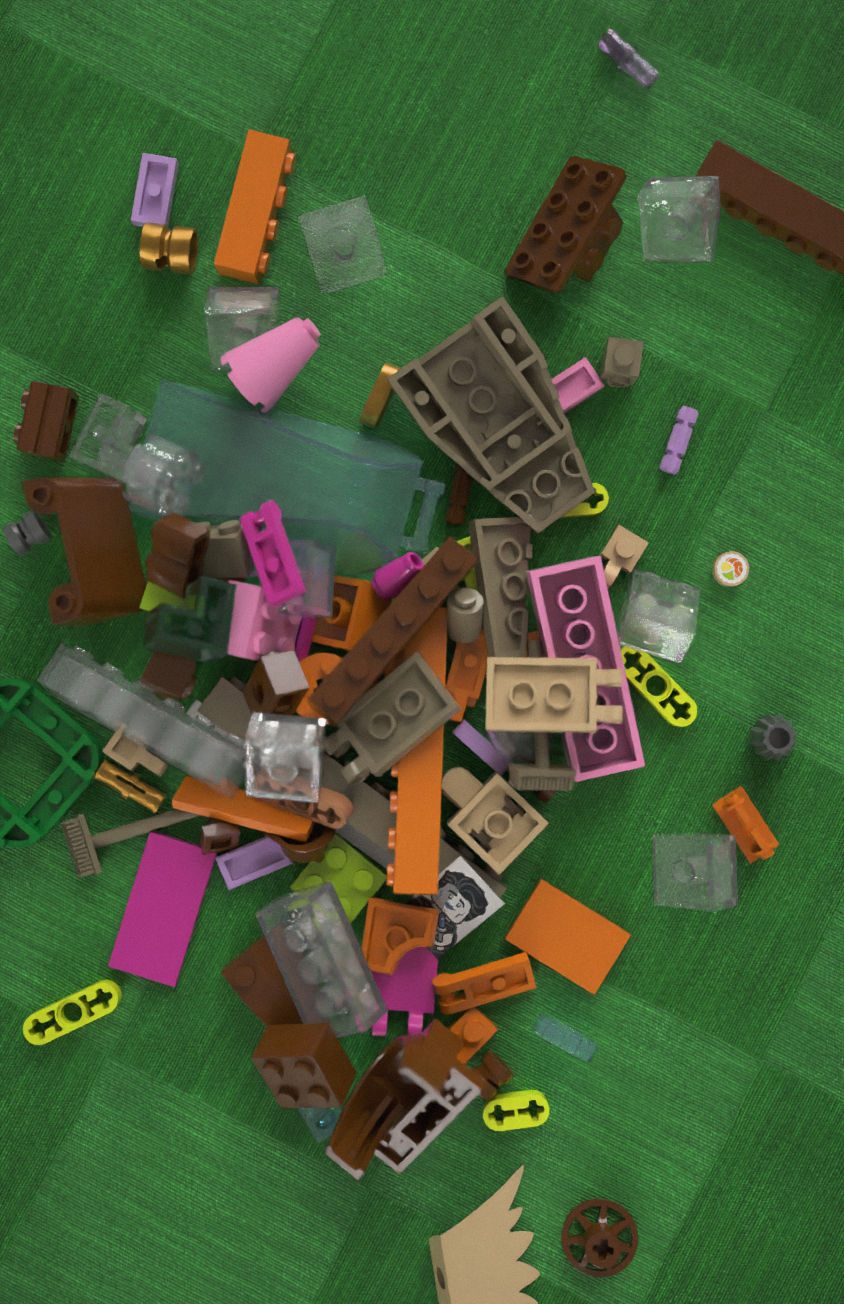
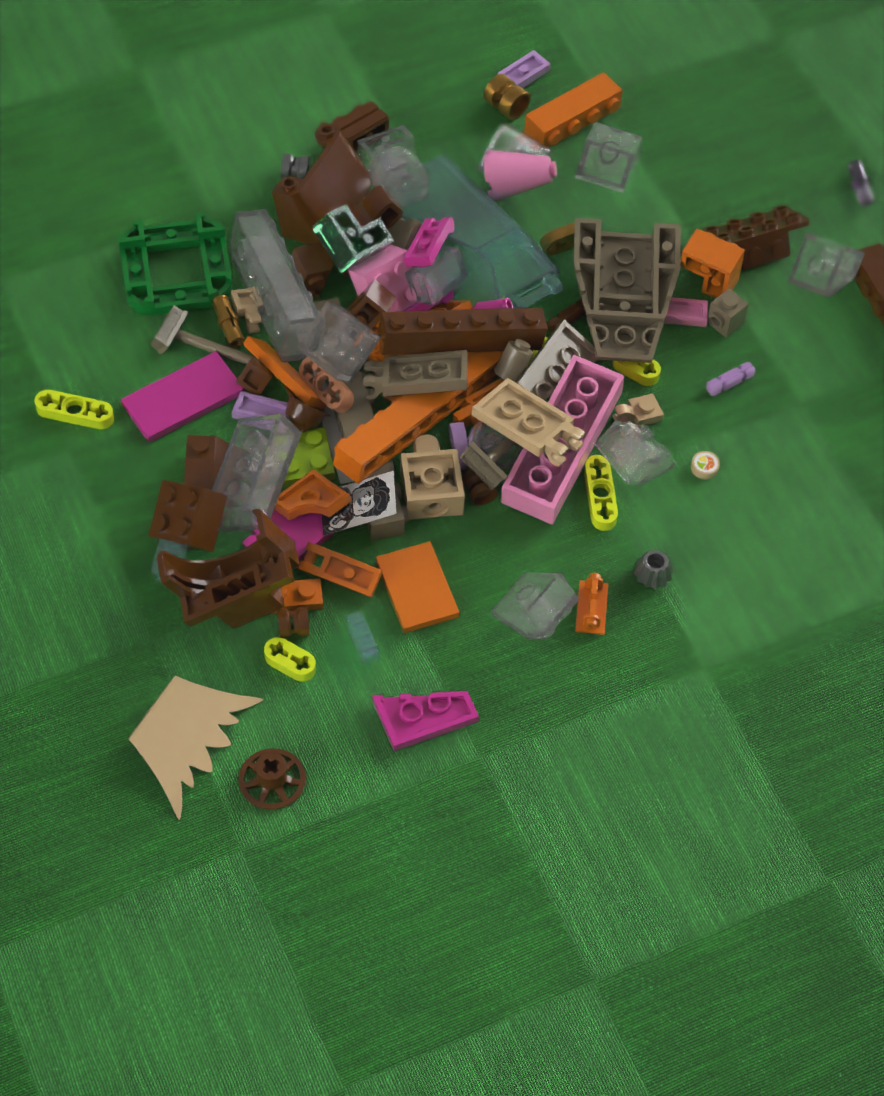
camera: 30 degrees right, 30 degrees down
none -> dark pink wing [372,691,479,751]
none -> orange brick [680,228,745,299]

